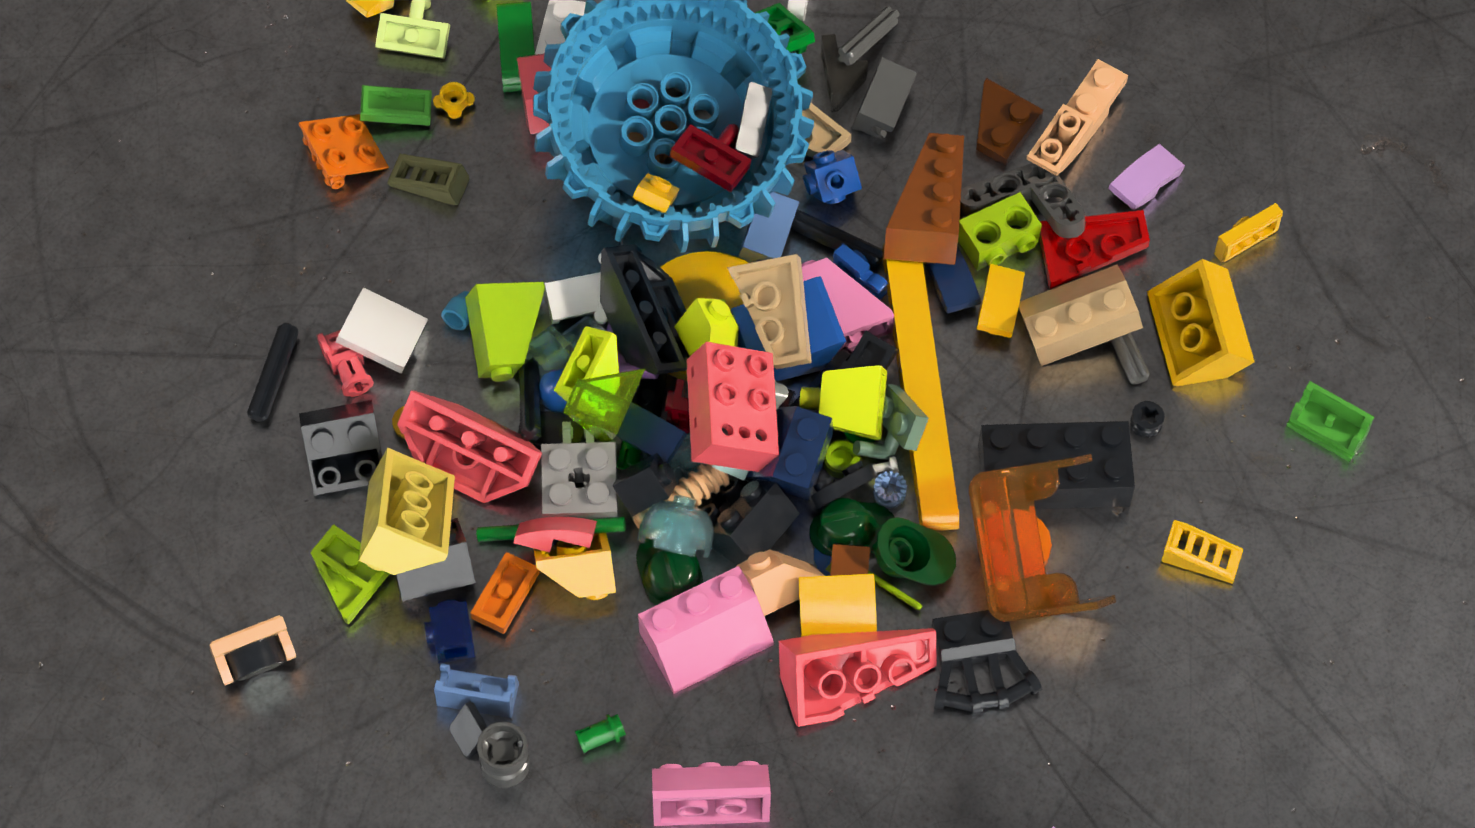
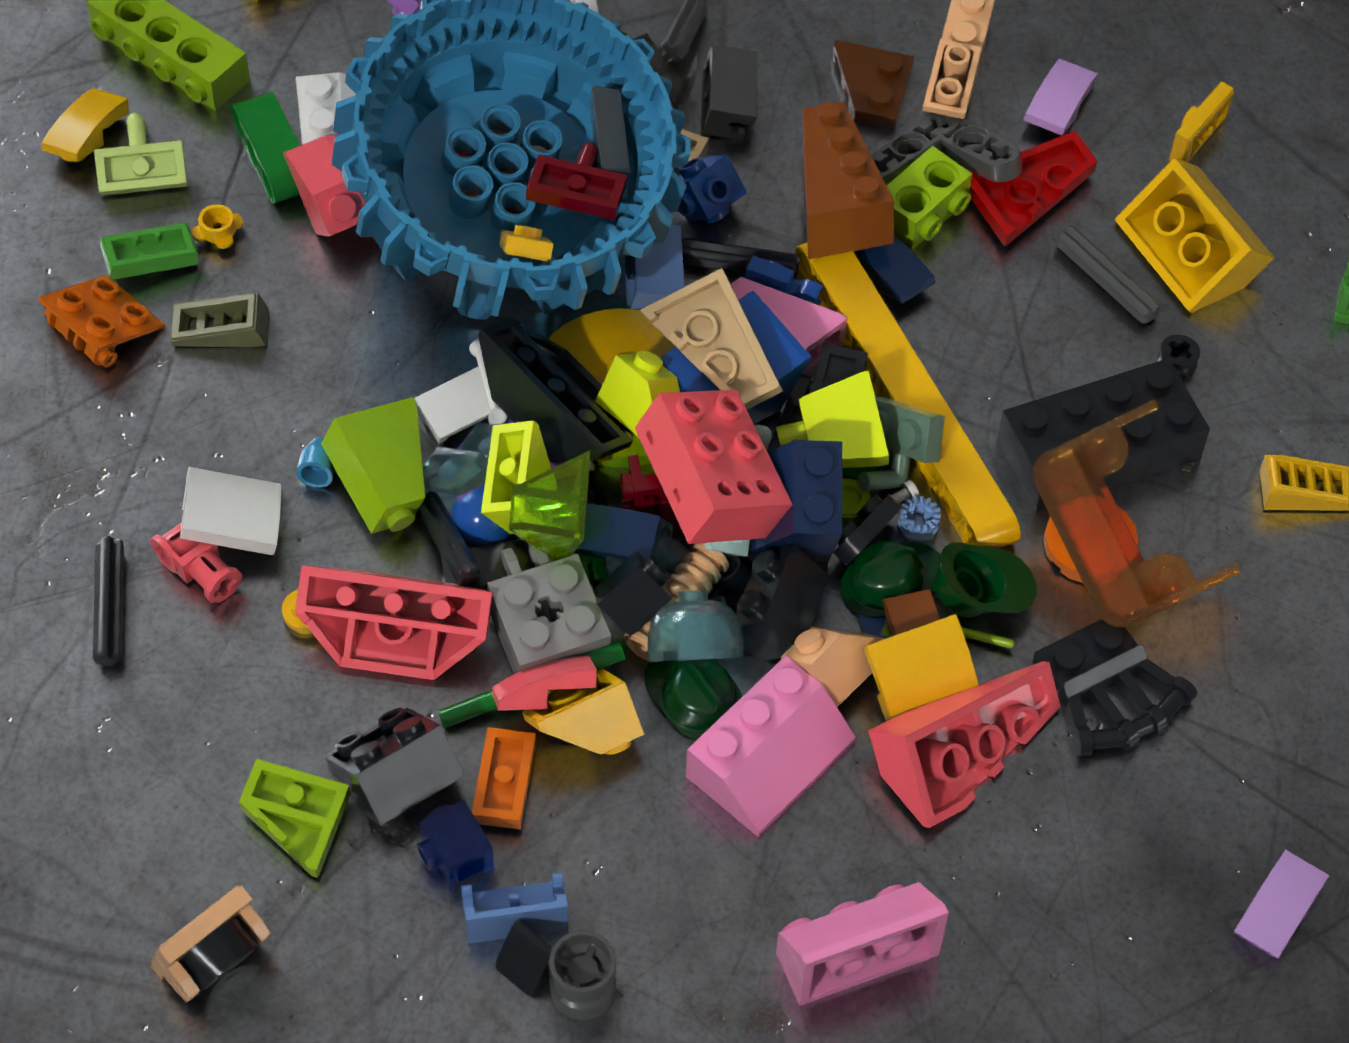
camera: 20 degrees left, 5 degrees down
black slope [299,400,382,496] -> none
light yellow slope [359,447,455,575] -> none
green pin [575,714,626,753] -> none
yellow slope [976,263,1025,338] -> none
tan slope [1019,264,1143,366] -> none

